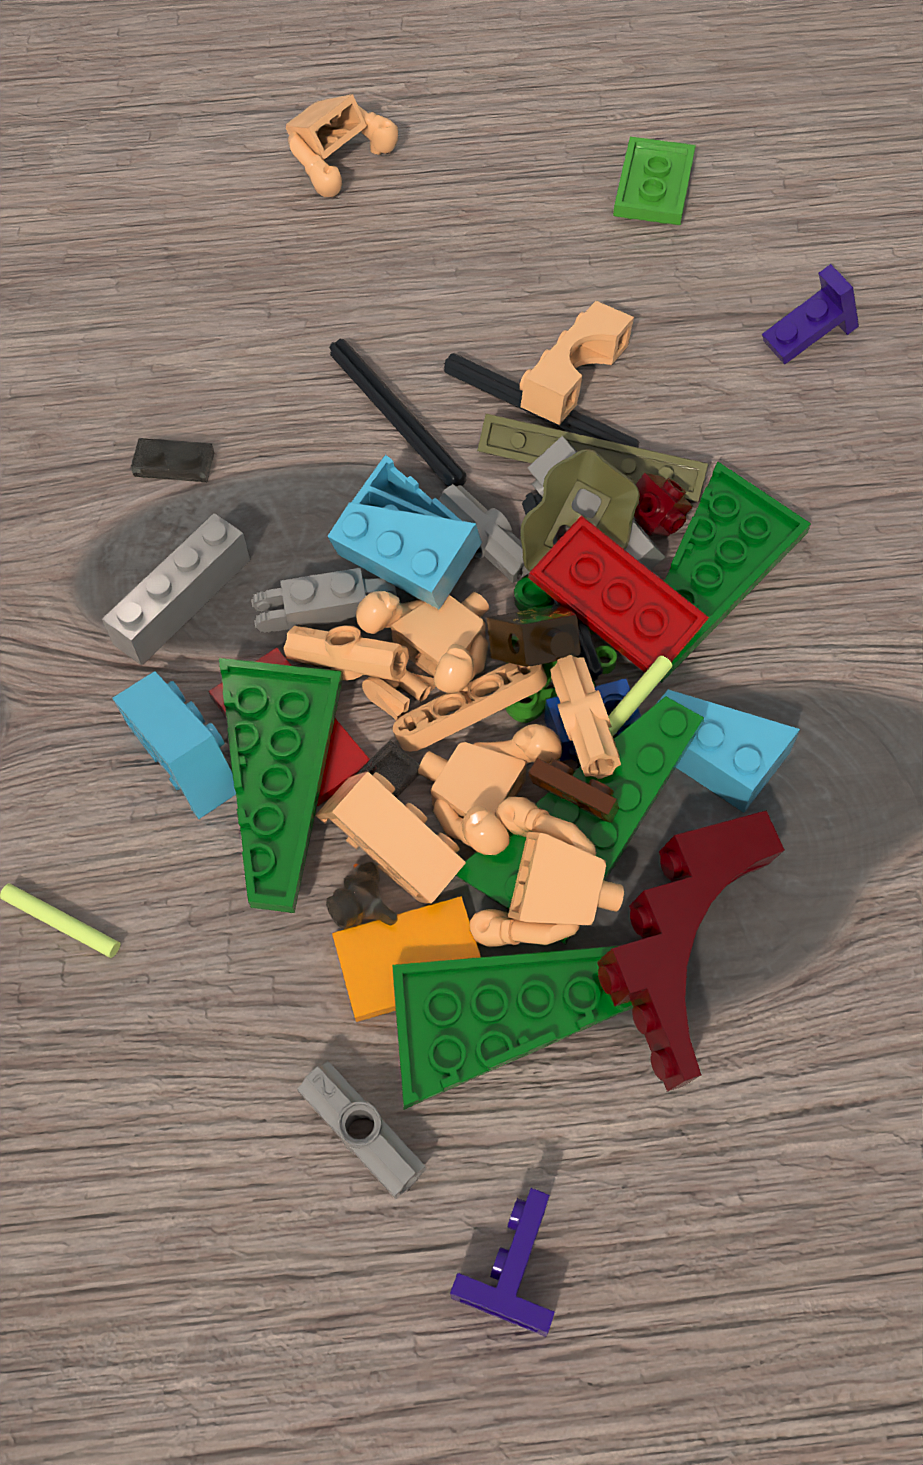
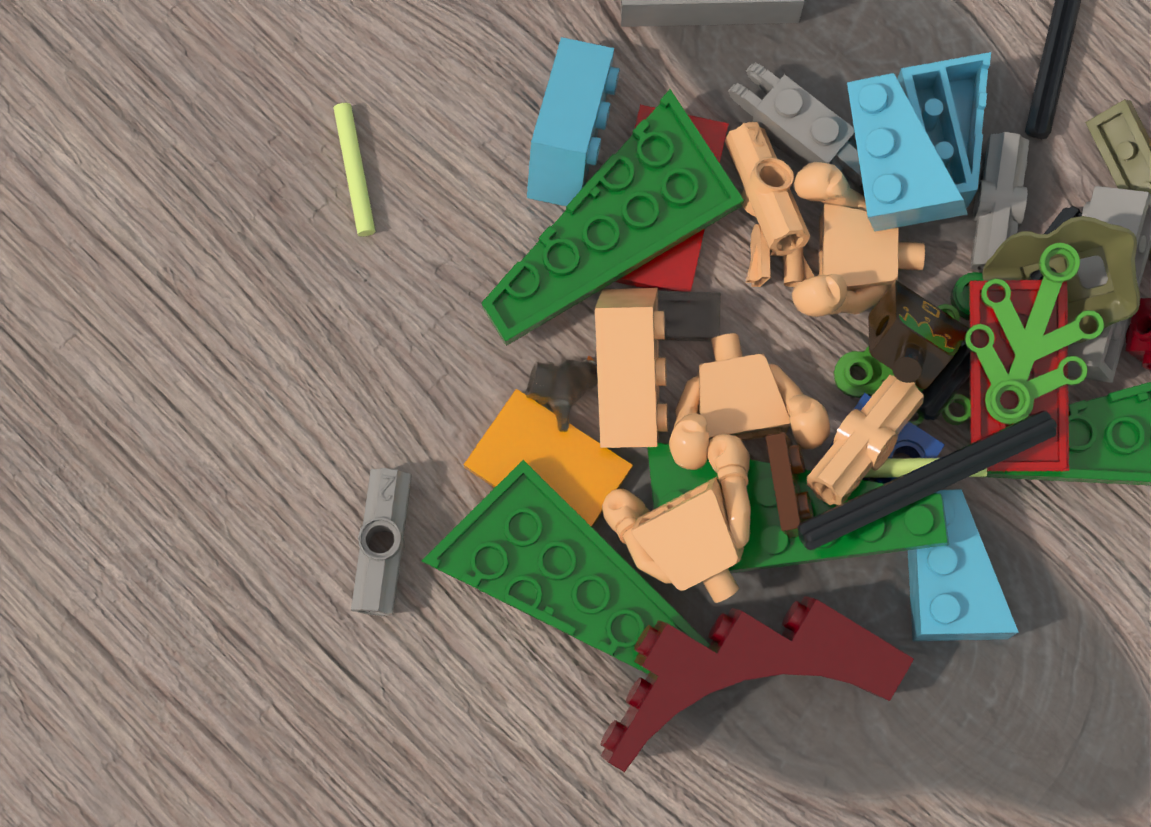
camera: 50 degrees right, 15 degrees up
light nougat beam [393,663,548,752] -> none
dark purple bracket [450,1188,555,1337] -> none
none -> black axle [797,411,1057,550]
none -> bright green plant [965,243,1104,424]

